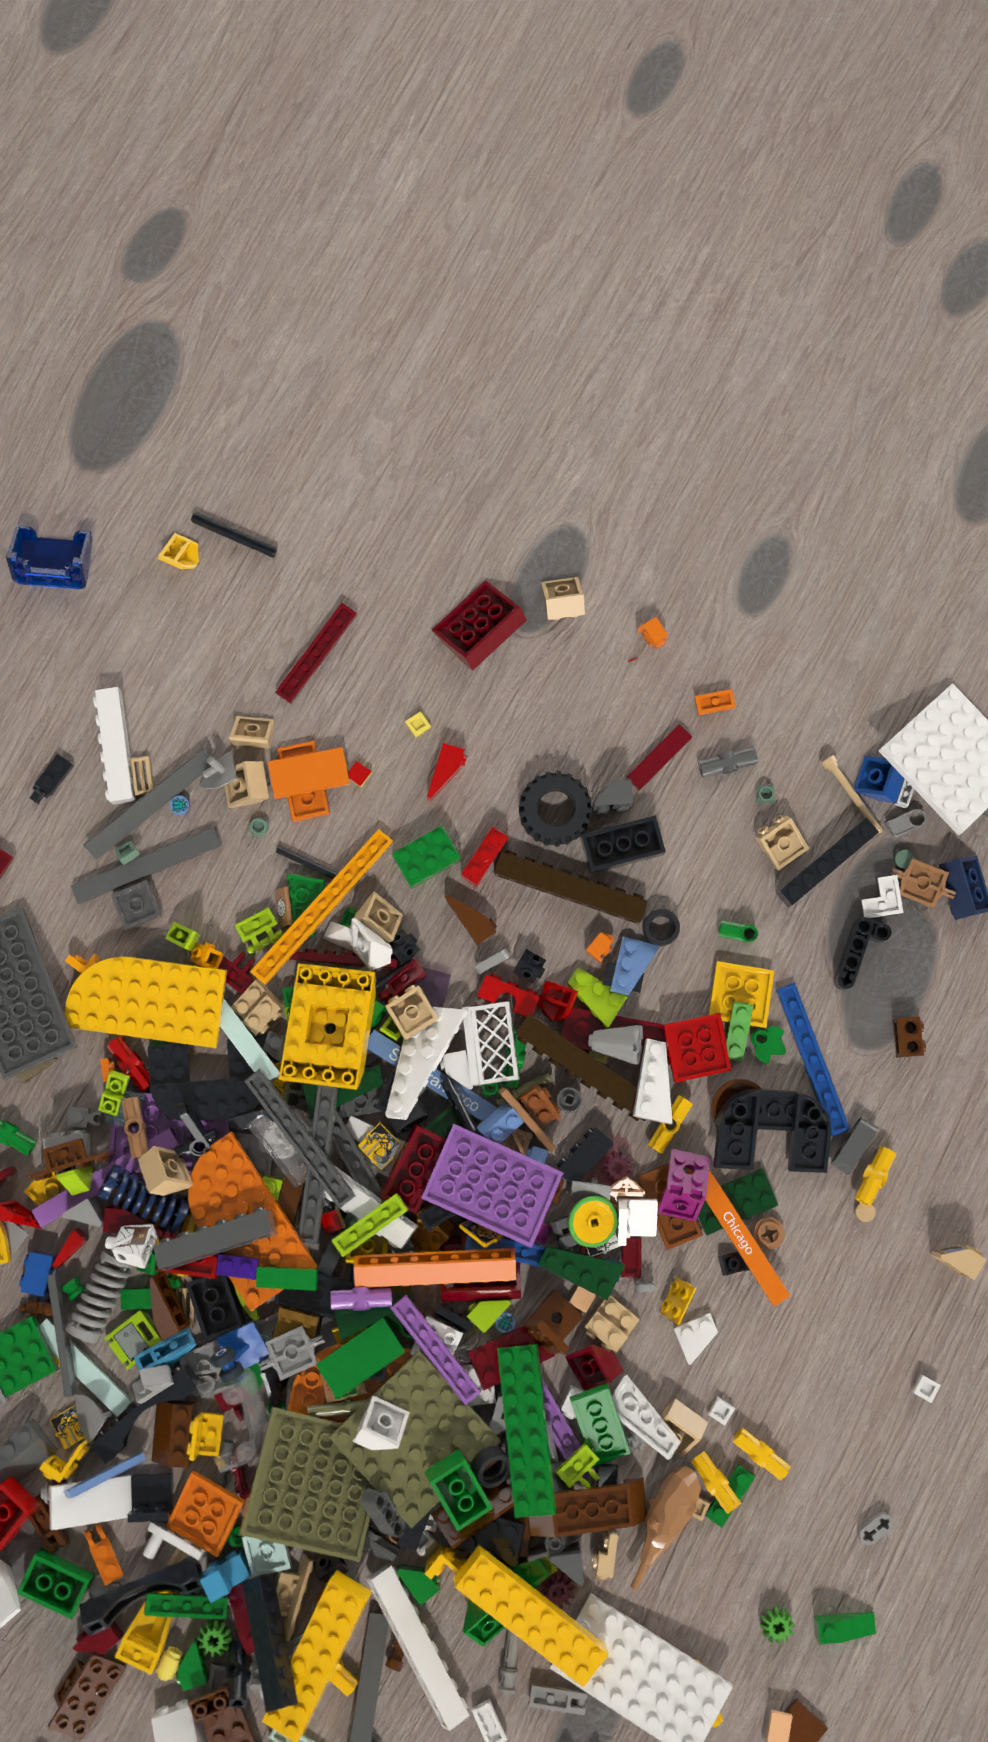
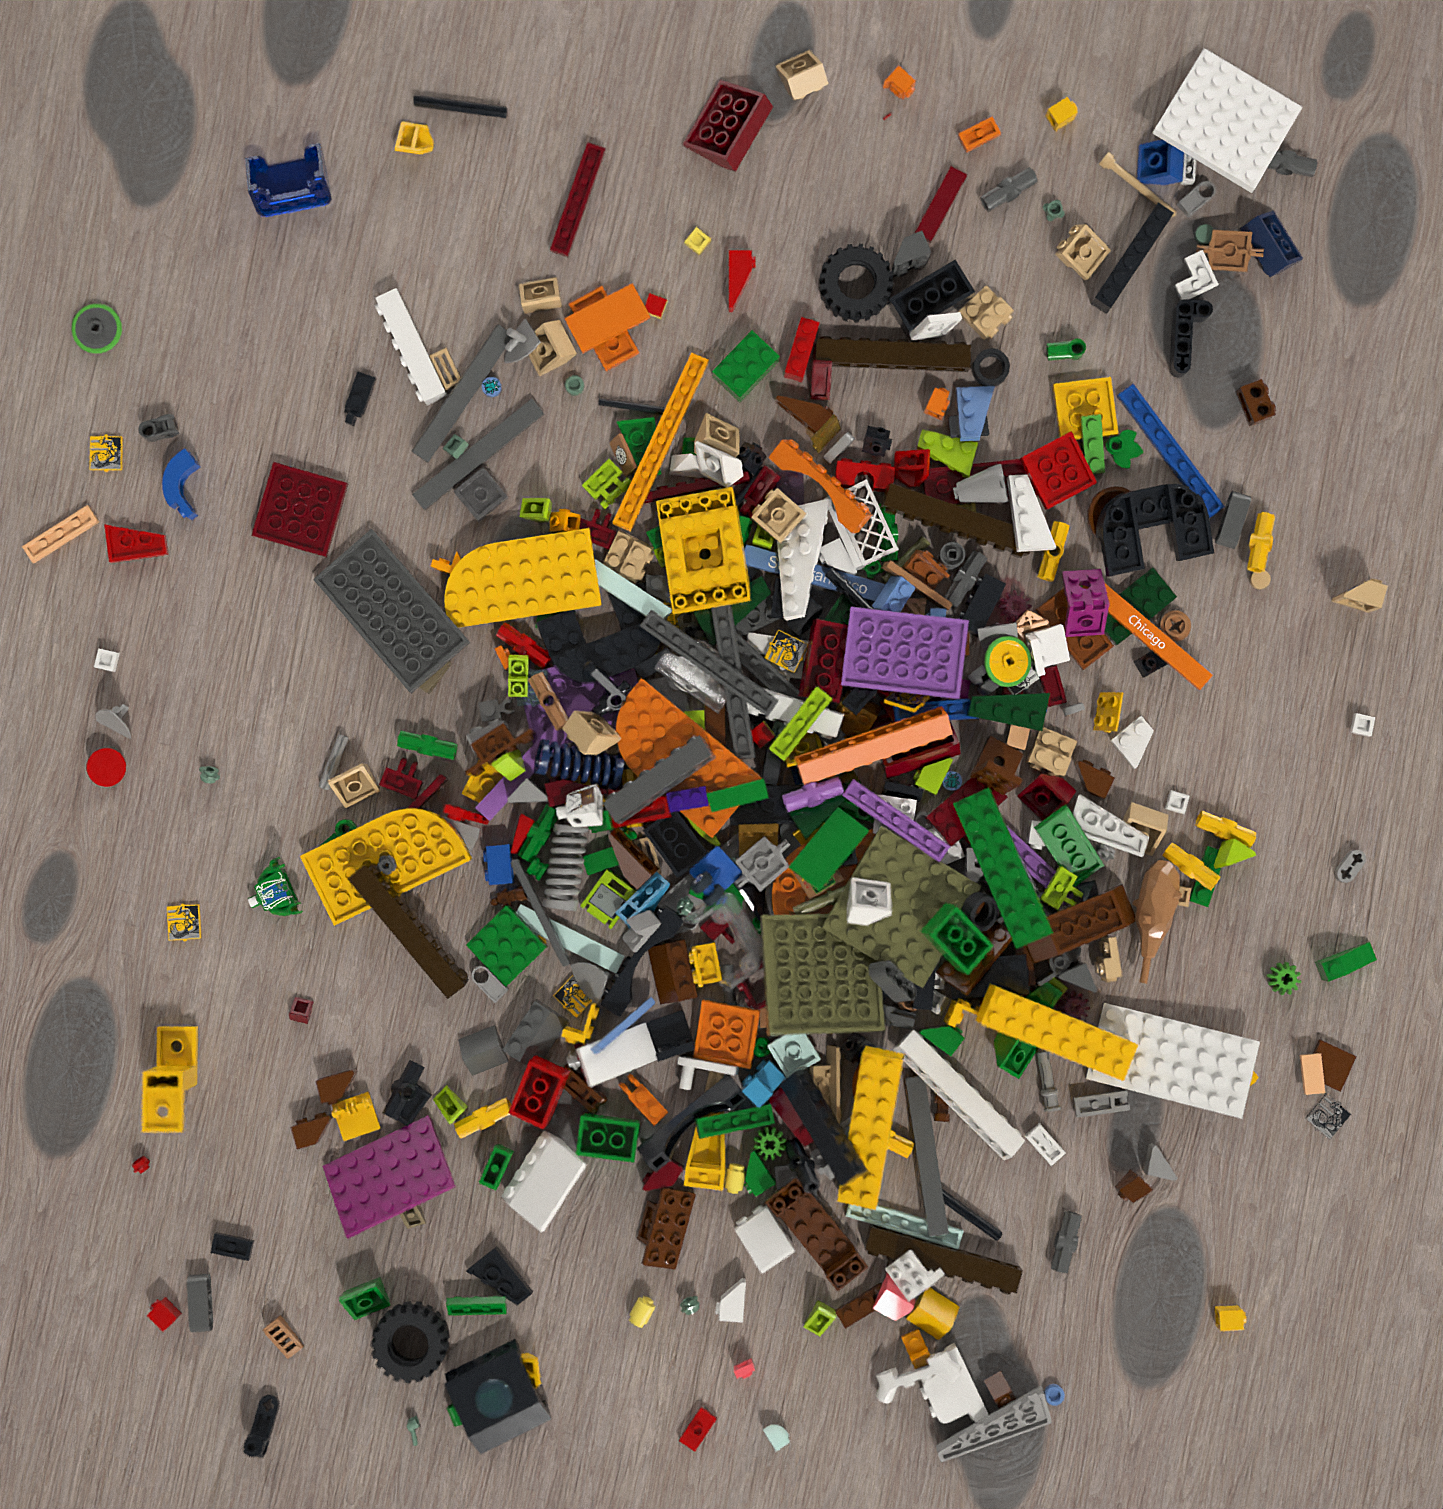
camera: 15 degrees left, 5 degrees up
none -> green piece [518,804,558,863]
none -> sand green plate [676,896,694,916]
none -> orange arch [768,439,872,533]
none -> dark red tile [810,360,832,400]
none -> clear yellow piece [811,414,841,453]
none -> white plate [910,312,962,340]
none -> dark grey piece [944,550,988,608]
none -> tan plate [958,285,1014,340]
none -> yellow brick [1045,97,1078,132]
none -> reddish brown slope [1075,759,1115,799]
none -> lime slope [1214,838,1256,869]

